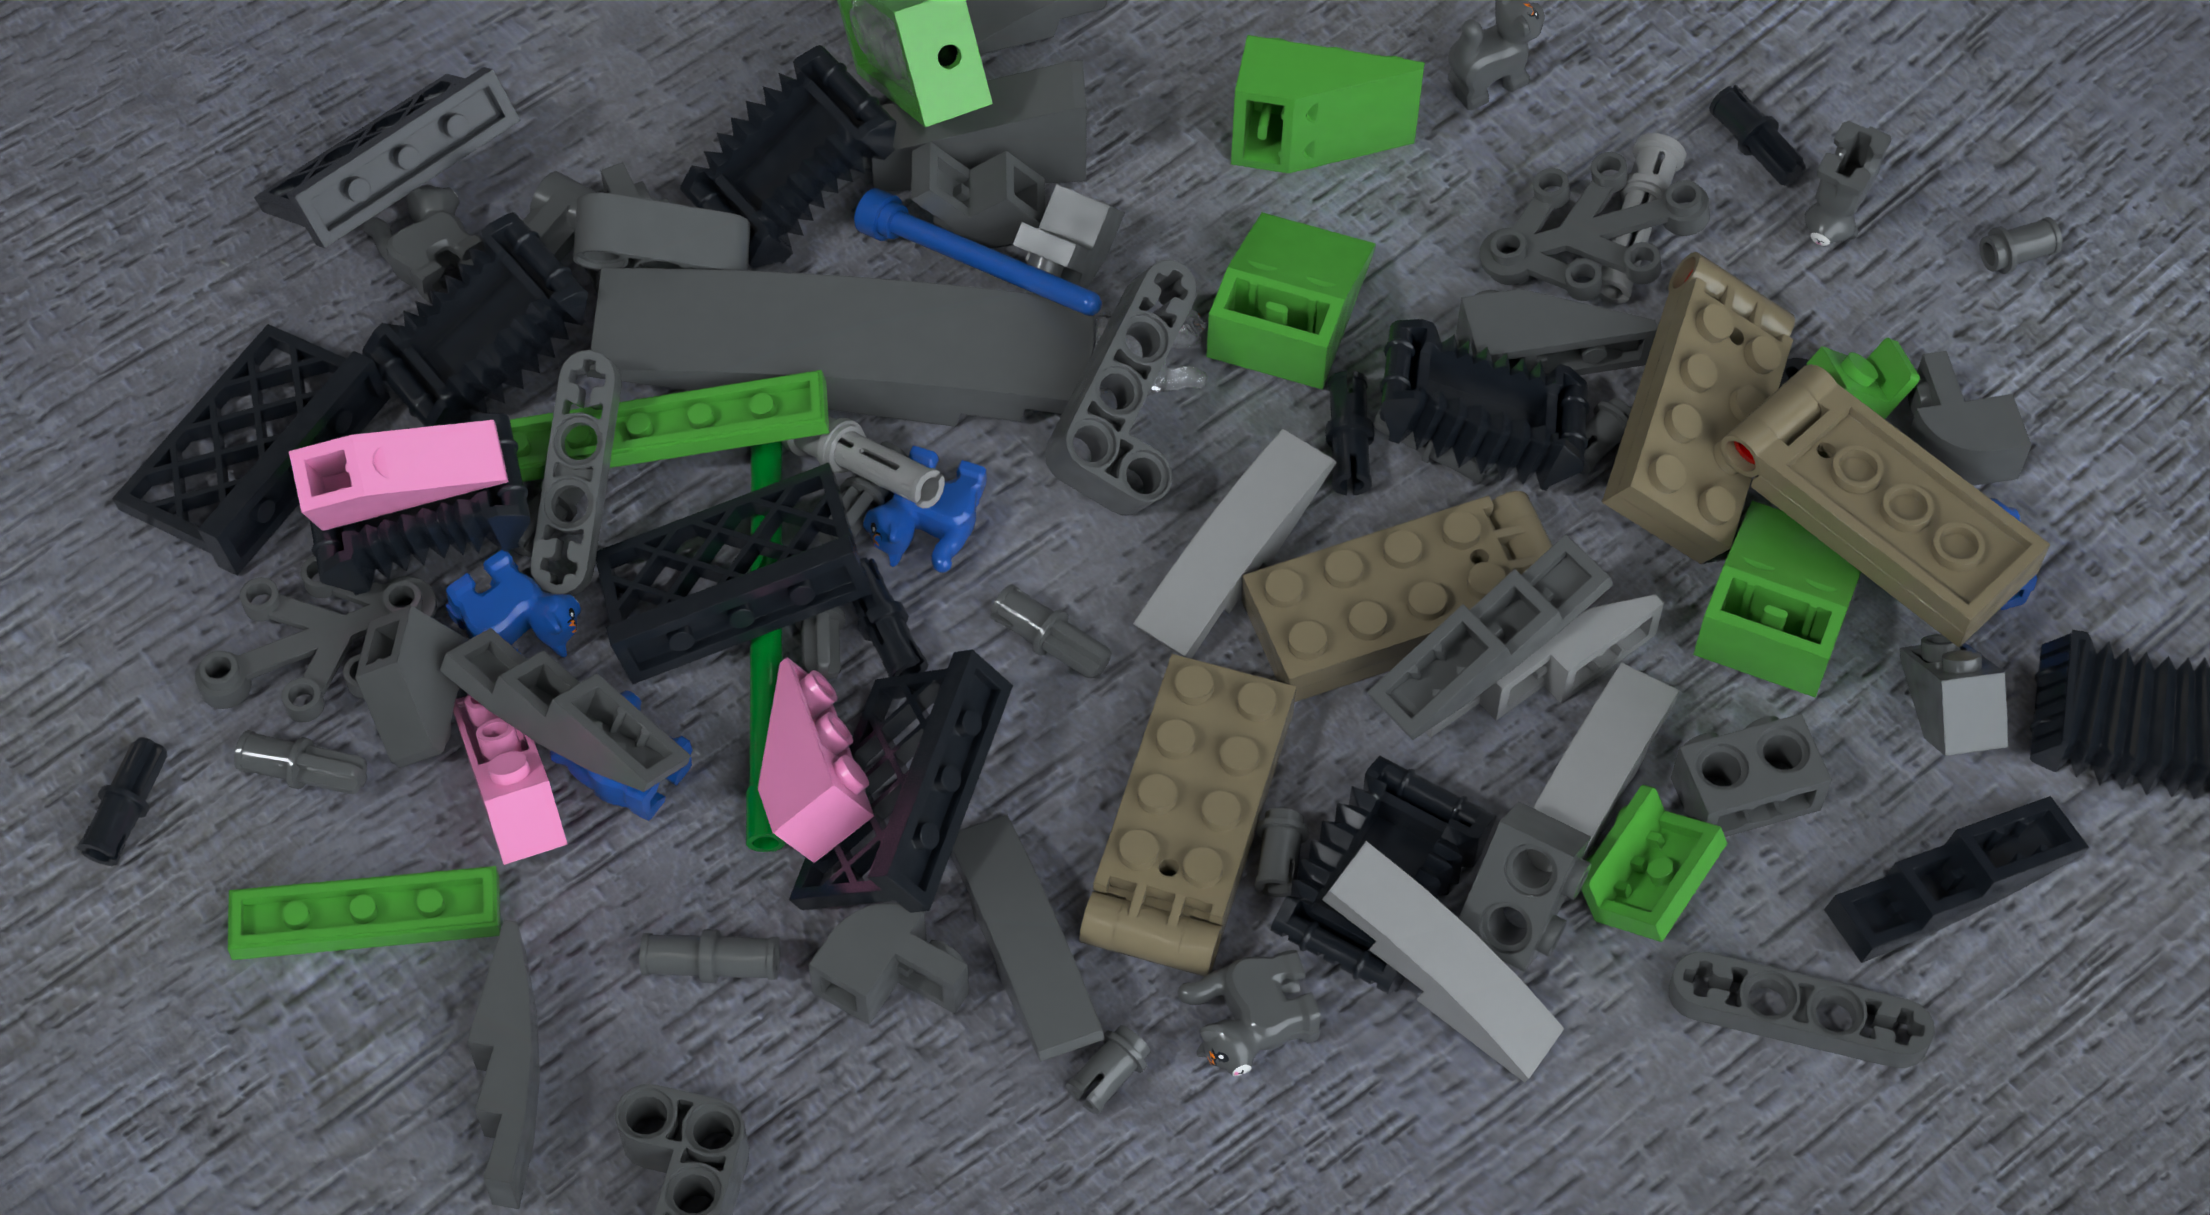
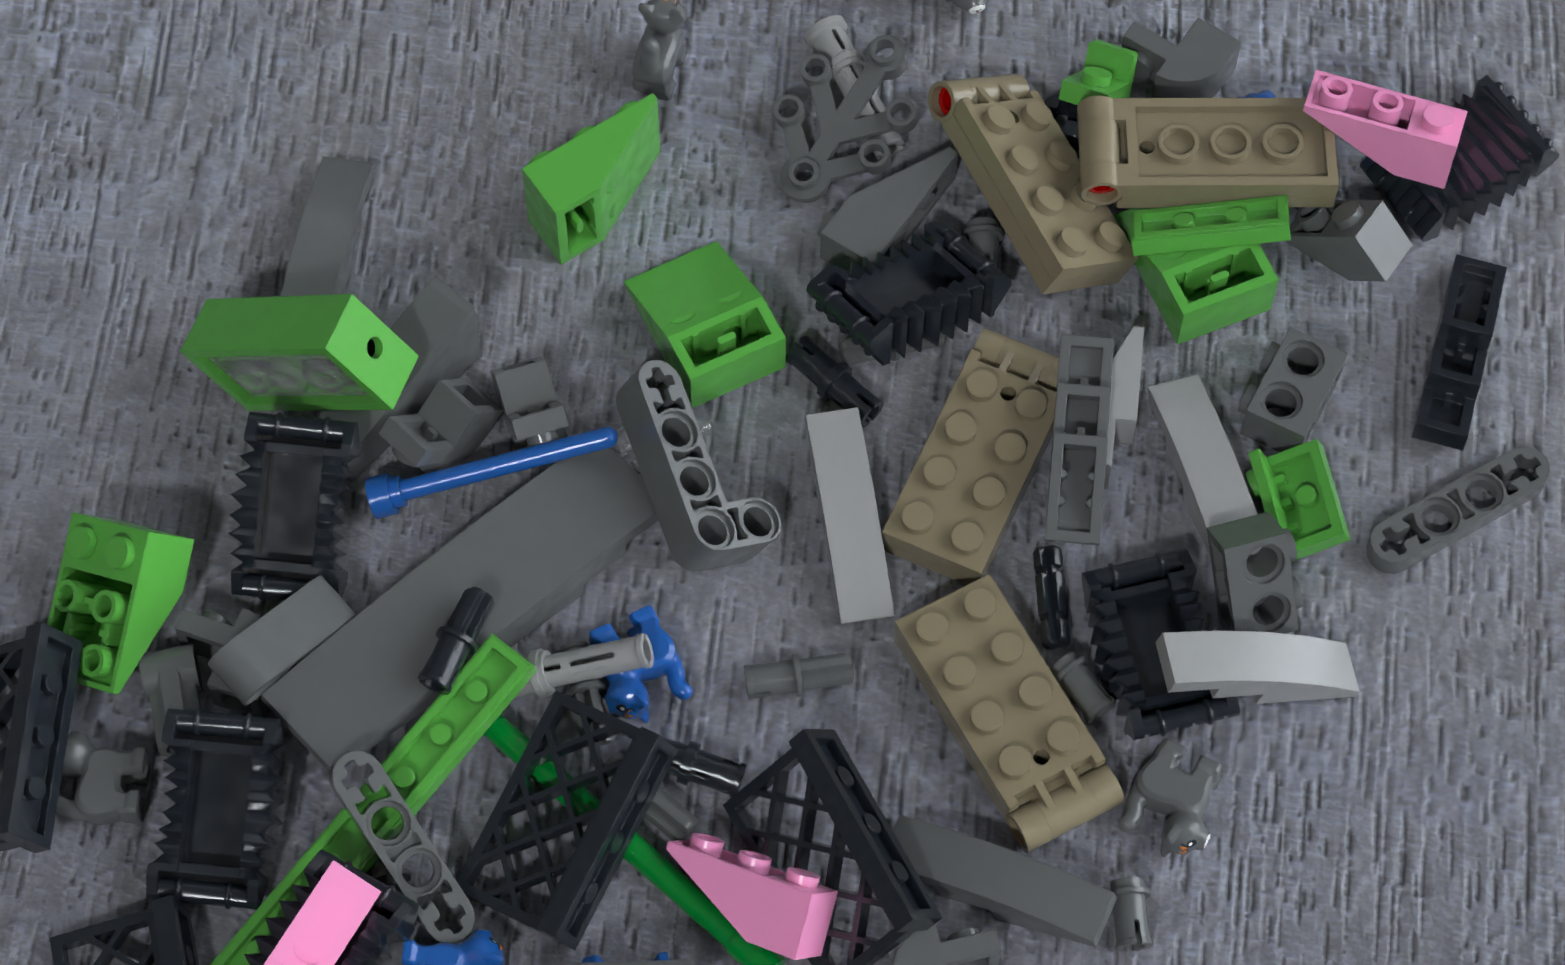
camera: 45 degrees left, 5 degrees up
none -> bright green slope [47,512,195,695]
none -> black axle [417,587,494,695]
none -> black axle [1033,545,1071,650]
none -> bright green tile [1131,195,1291,256]
none -> bright pink slope [1303,70,1468,189]

